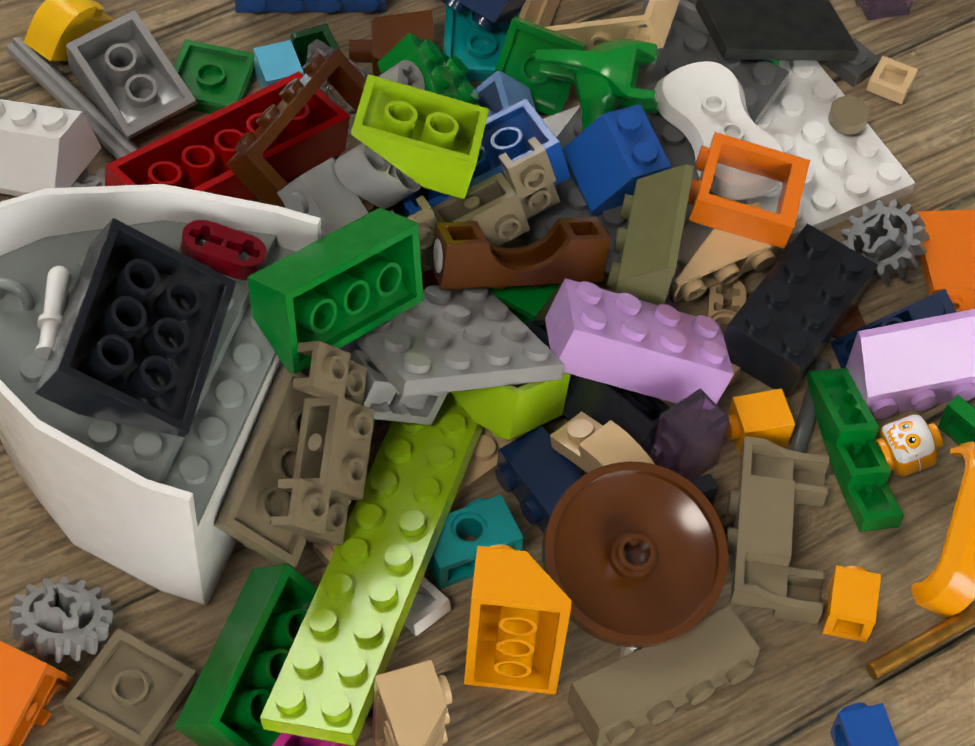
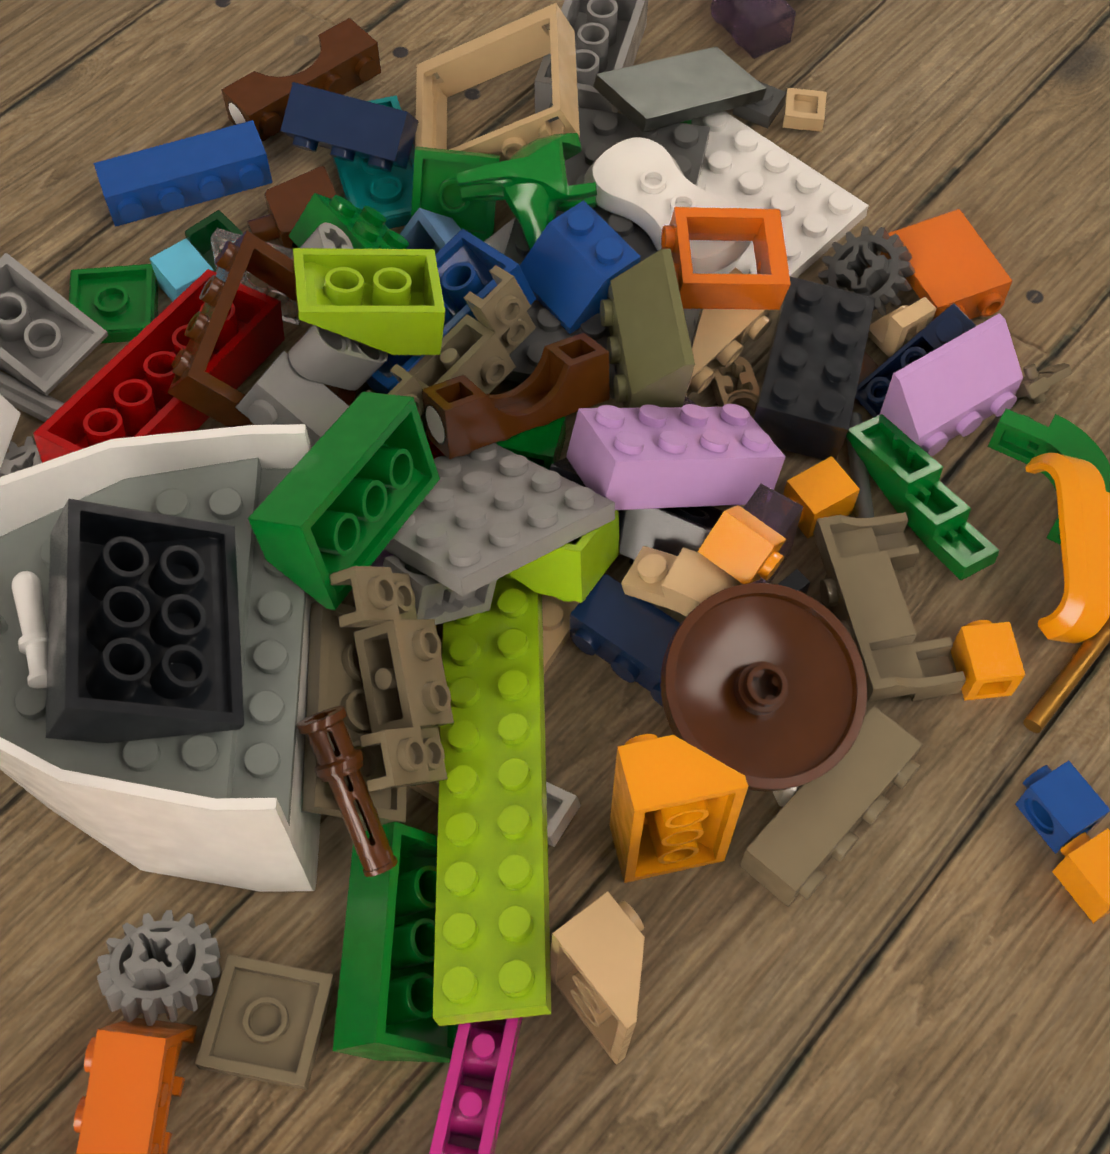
camera: 15 degrees left, 5 degrees up
dark red beam [180,220,267,280] -> none
teal brick [428,495,524,590] -> none
dark tan tile [828,96,870,134] -> none
head [875,414,943,477] -> none
none -> reddish brown pin [297,706,398,877]
none -> light orange brick [697,505,787,584]
none -> tan bracket [868,297,937,358]

